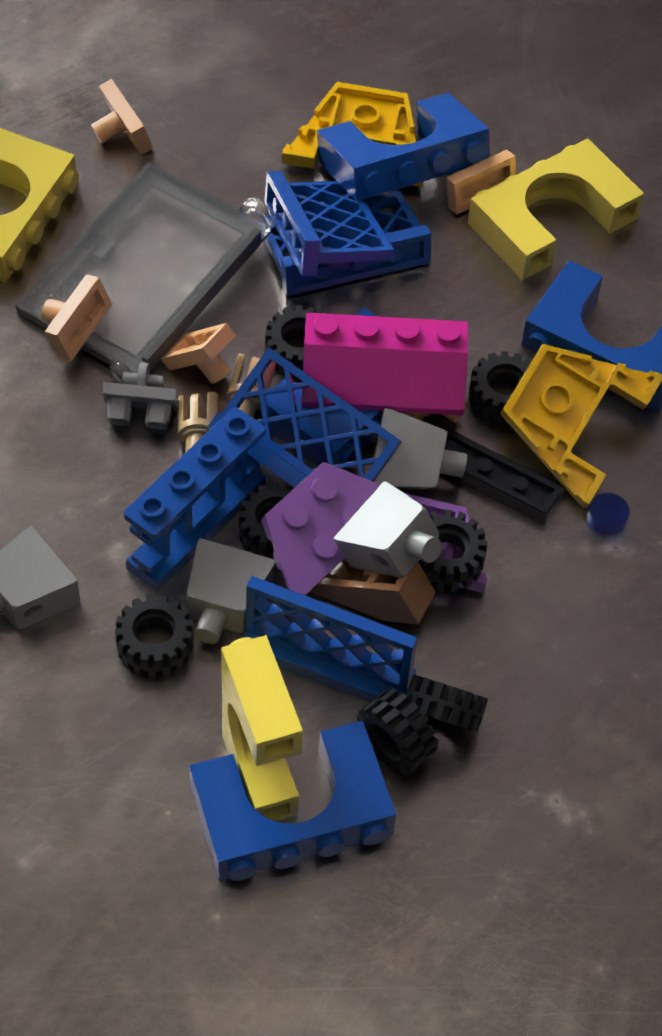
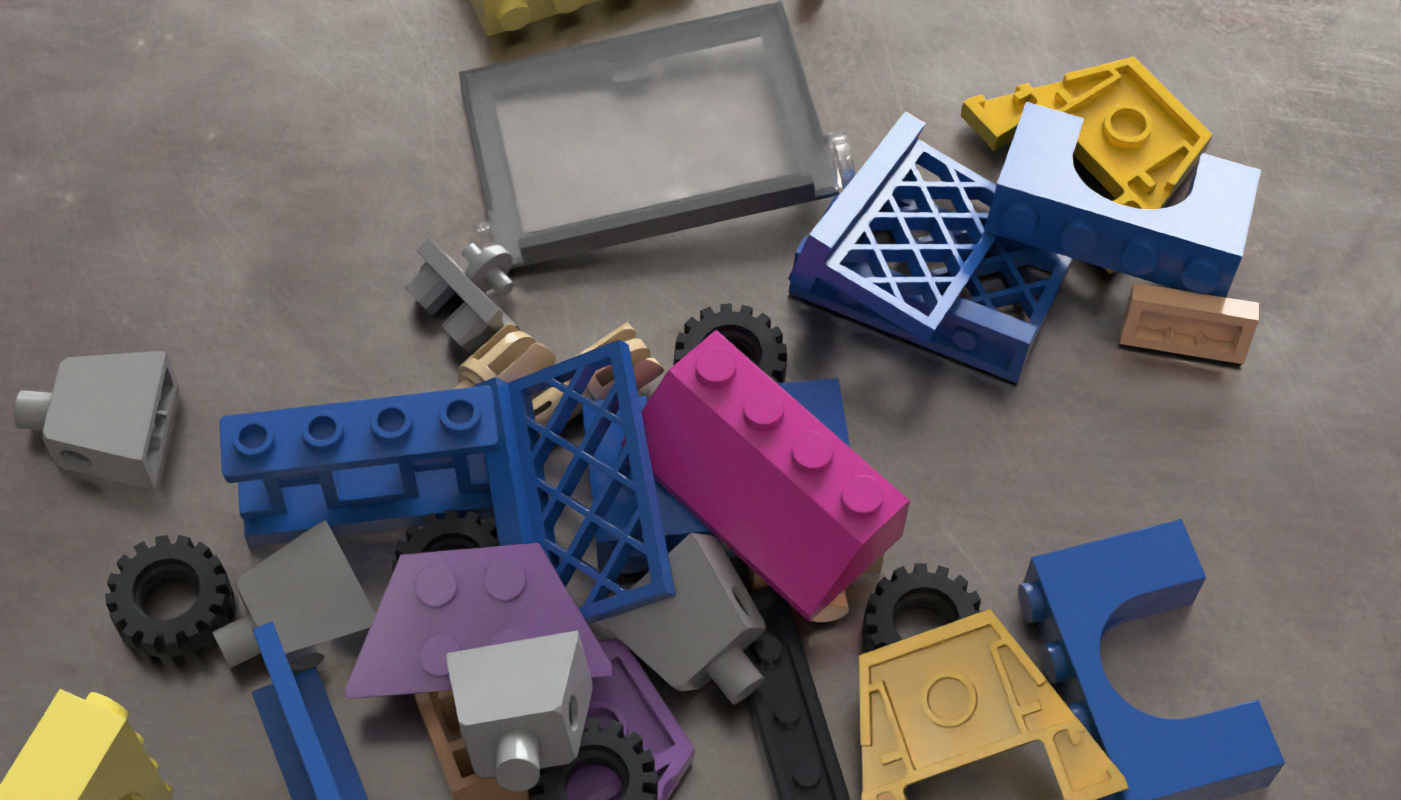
camera: 45 degrees right, 5 degrees up
light nougat tile [42,275,112,361] -> none
light nougat tile [161,323,236,384] -> none
light yellow arch [468,138,644,280] -> none

